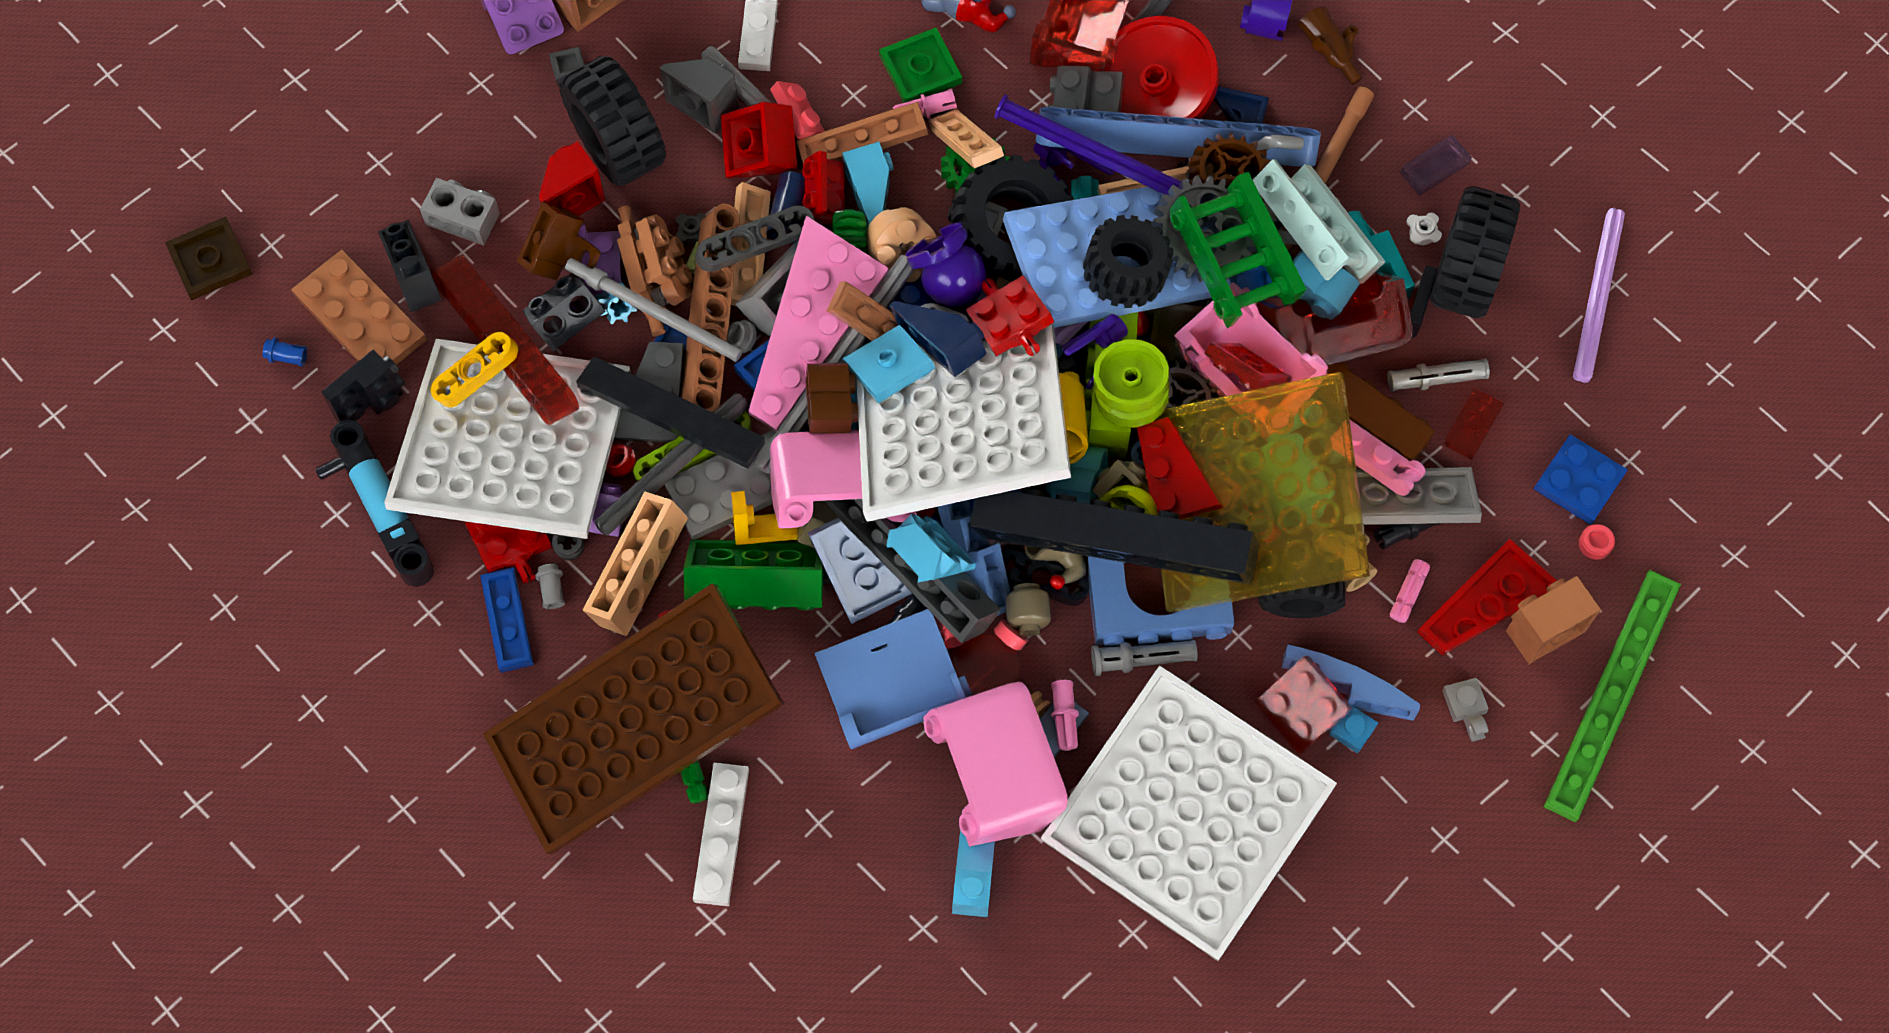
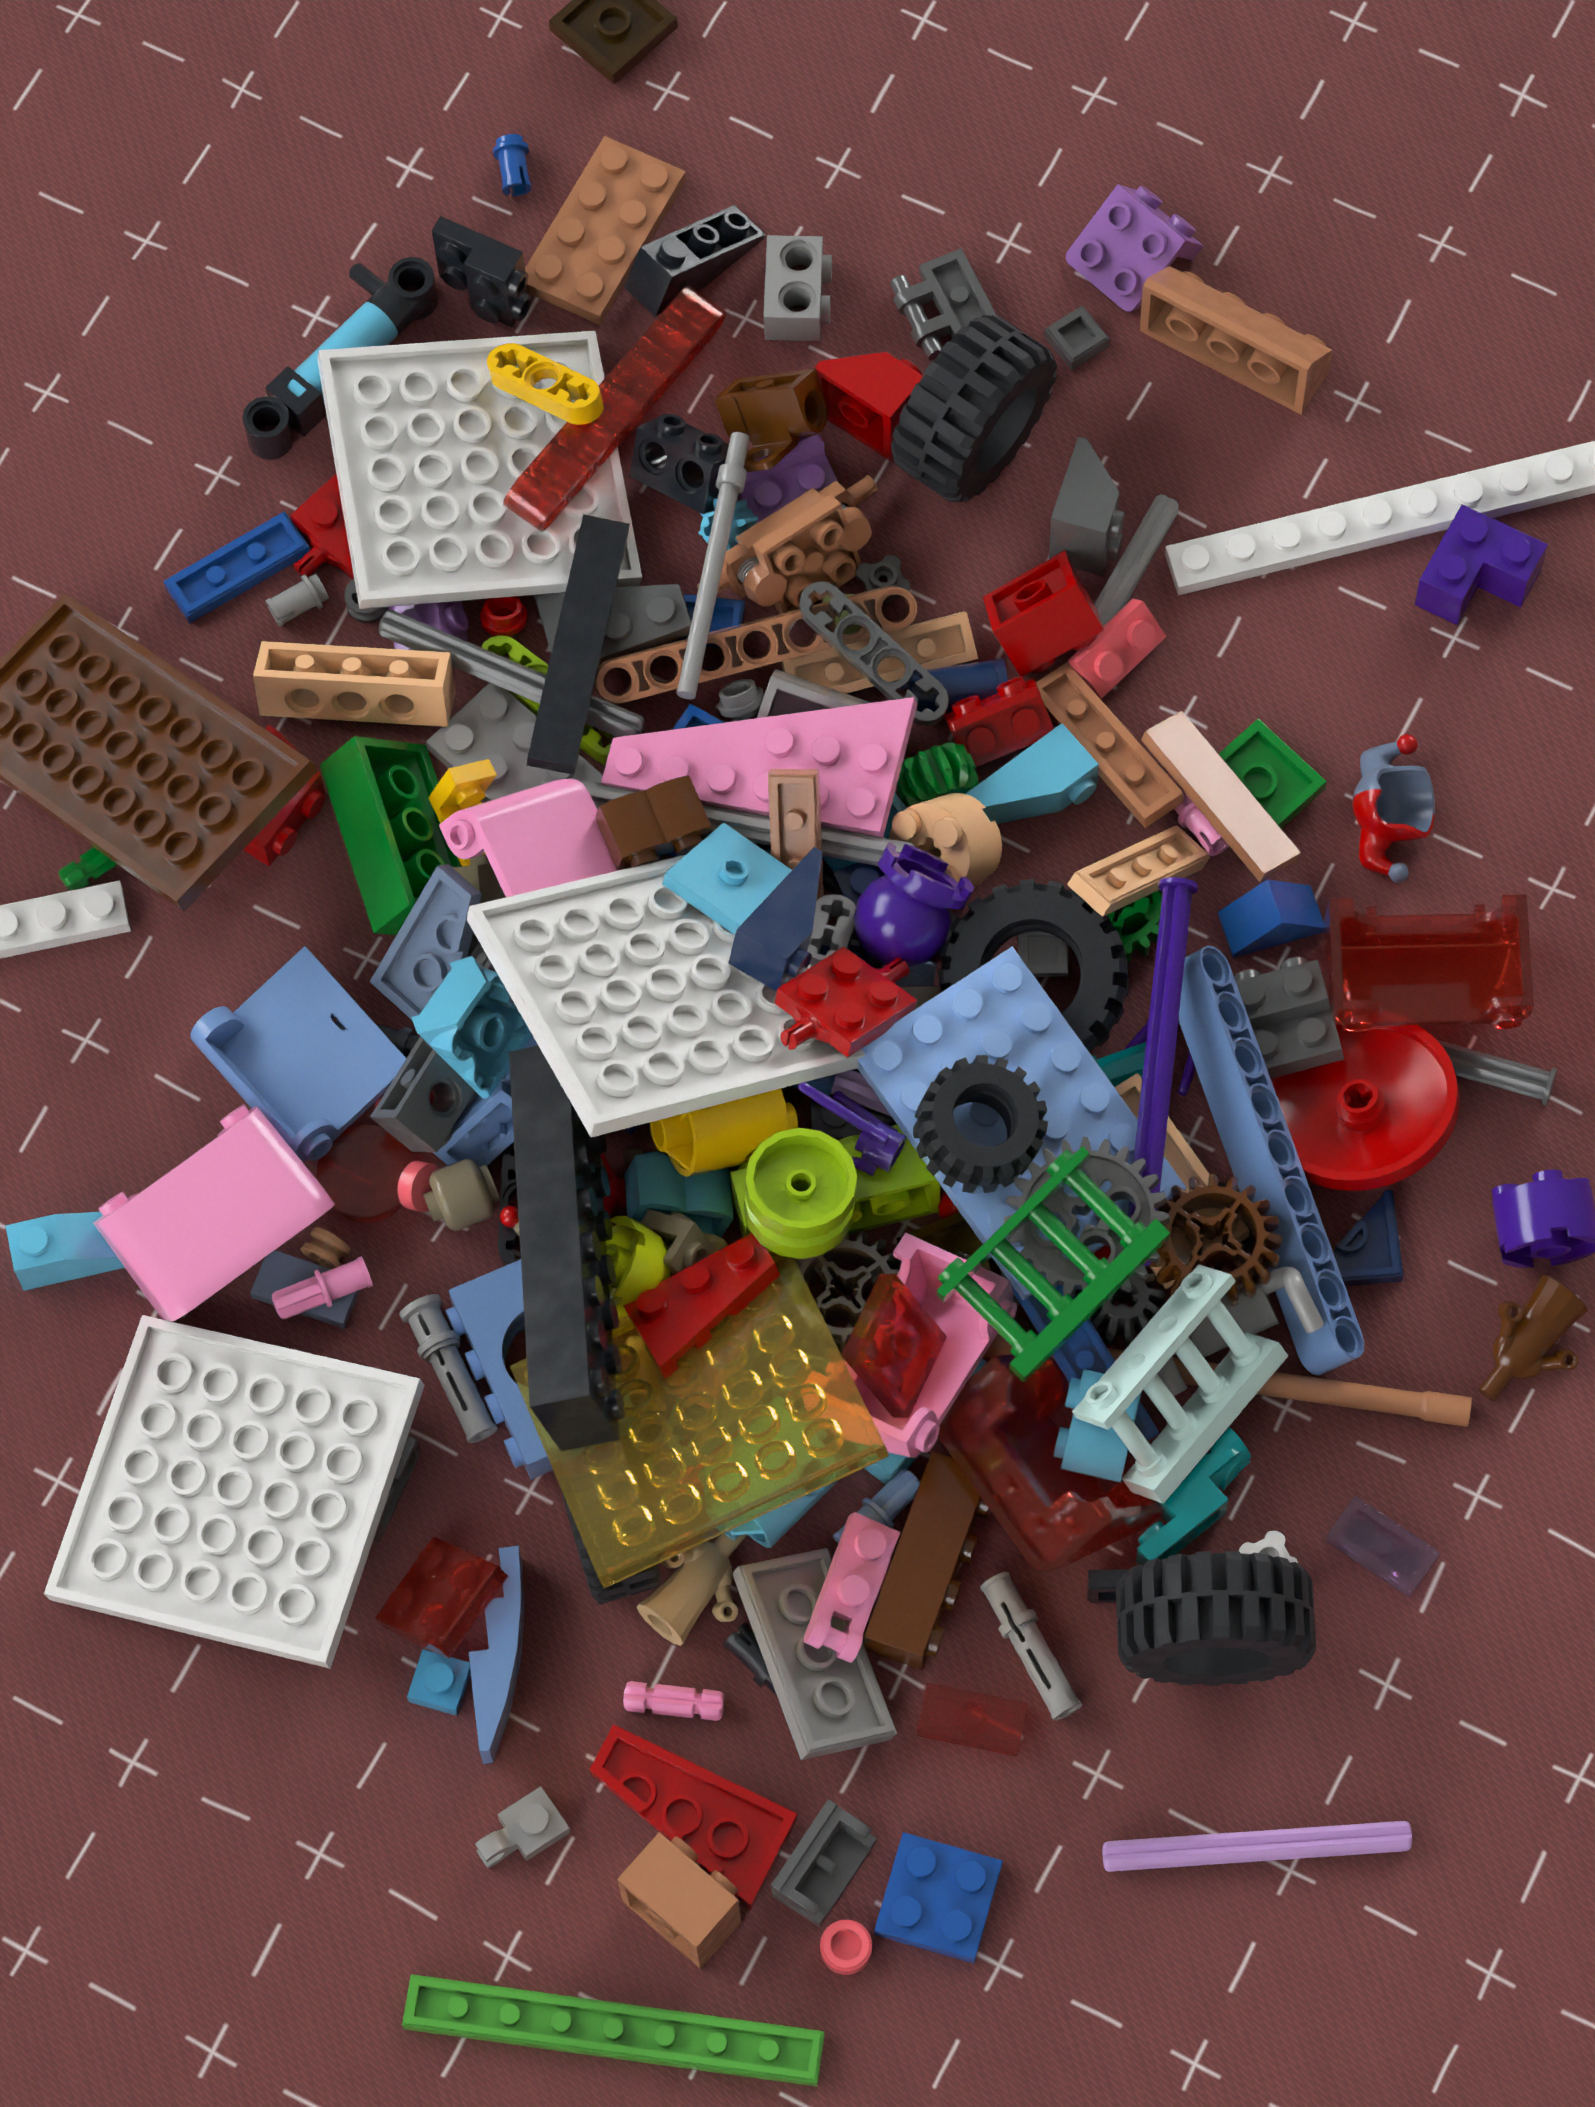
camera: 75 degrees right, 0 degrees up
none -> dark grey hinge [771,1799,877,1927]
none -> dark grey plate [890,248,996,361]
none -> tile [1141,711,1301,882]
none -> blue slope [1218,879,1326,958]

